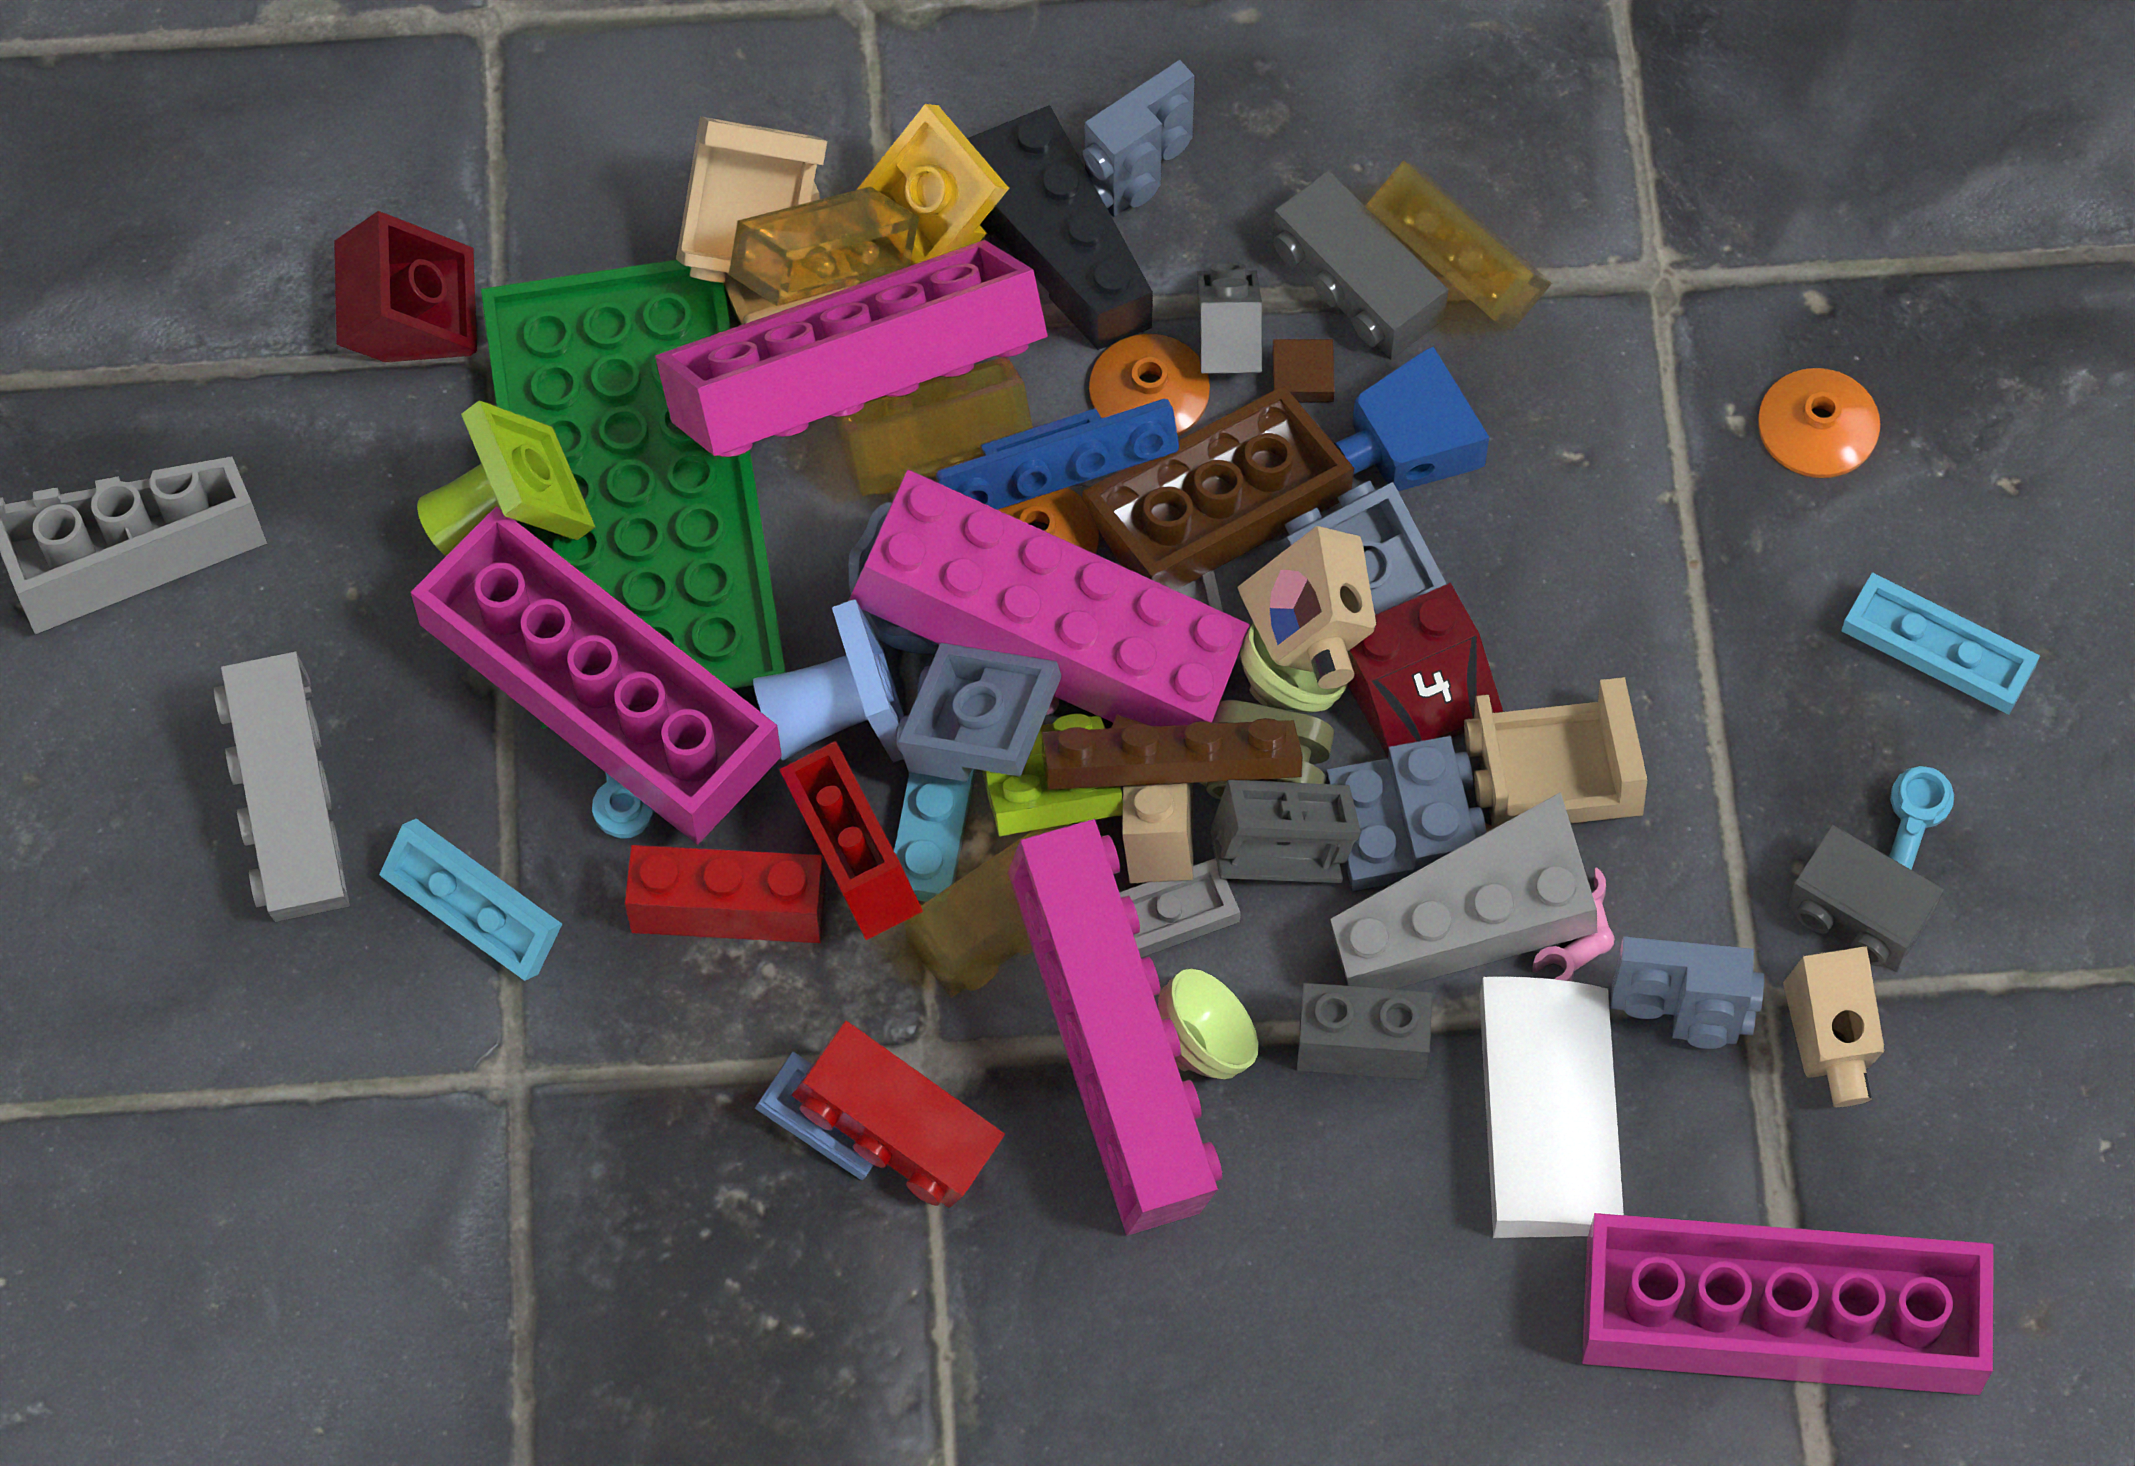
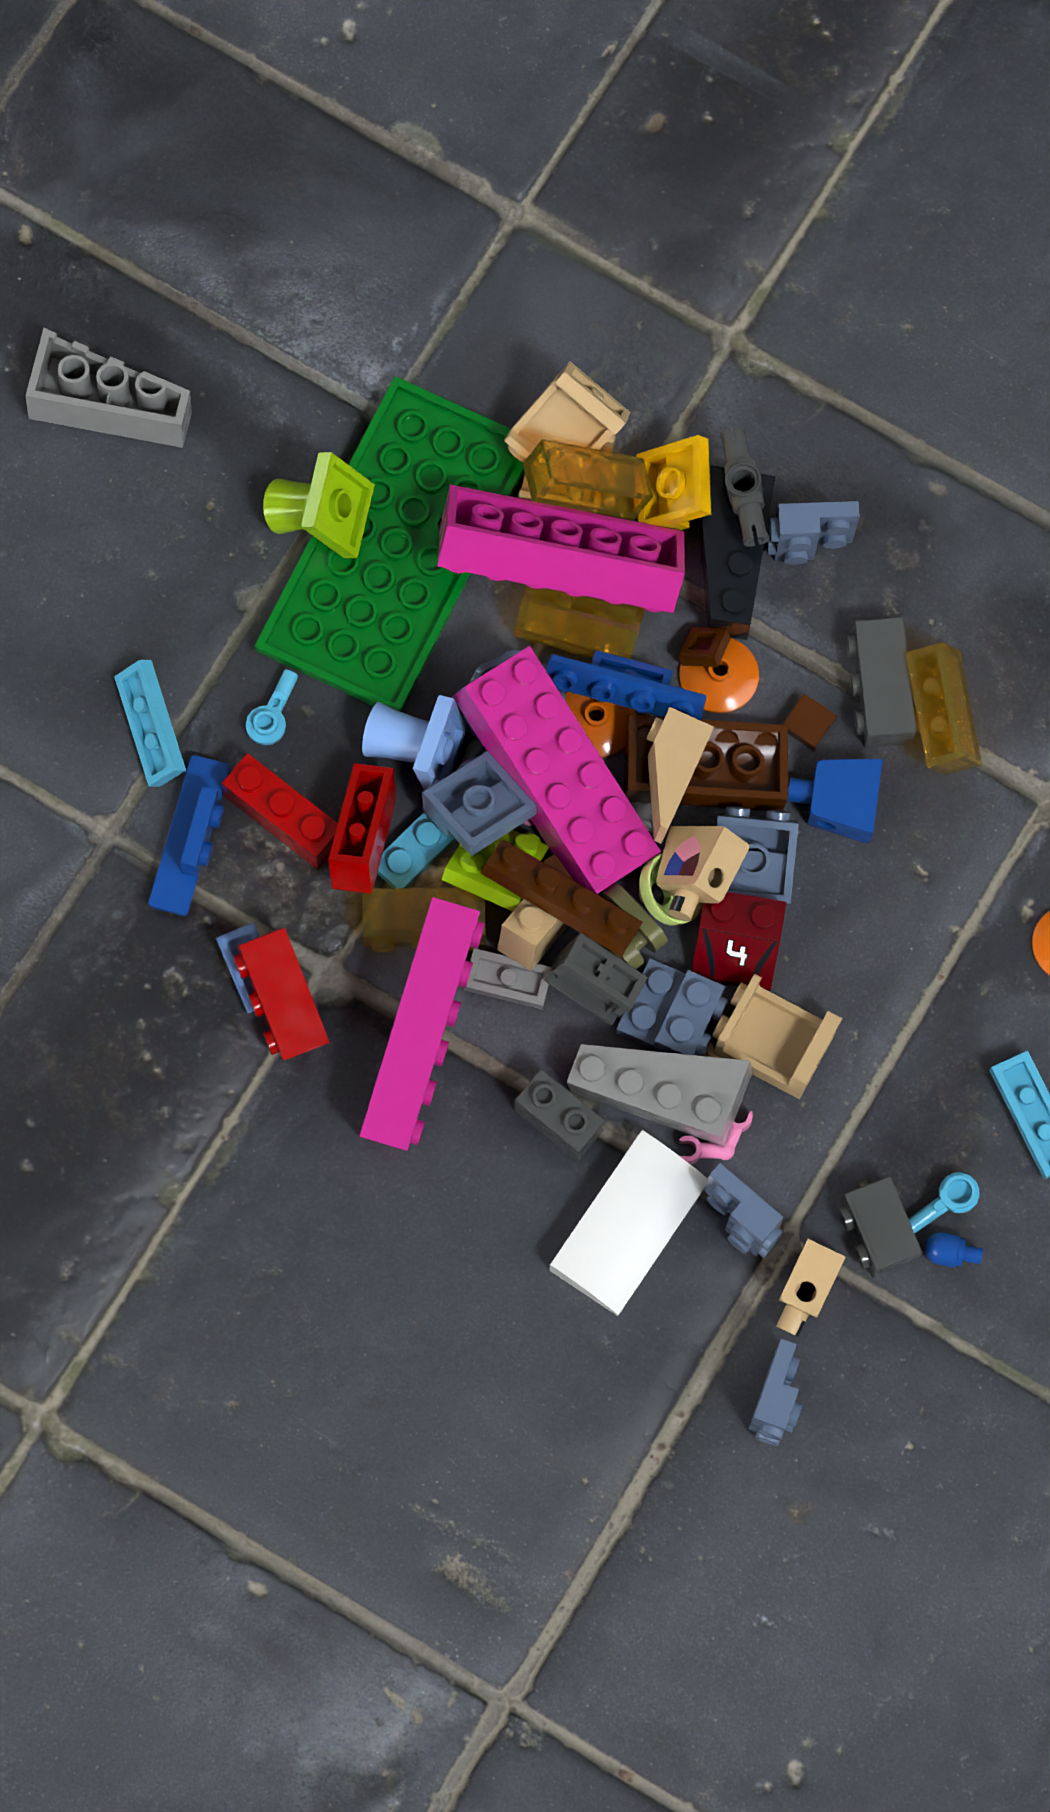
camera: 30 degrees right, 10 degrees up
light grey wedge [214,652,350,922] -> none
dark red slope [334,211,477,362] -> none
dark pink brick [410,506,782,845] -> none
yellowish green piece [1158,969,1259,1079] -> none
slope [1197,262,1262,373] -> none
dark pink brick [1582,1213,1993,1395] -> none
none -> blue bracket [149,755,230,916]
none -> tan slope [646,707,714,844]
none -> reddish brown tile [678,627,731,667]
none -> dark grey pin [720,427,769,547]
none -> sand blue plate [748,1339,803,1446]
none -> blue cylinder [924,1232,983,1268]

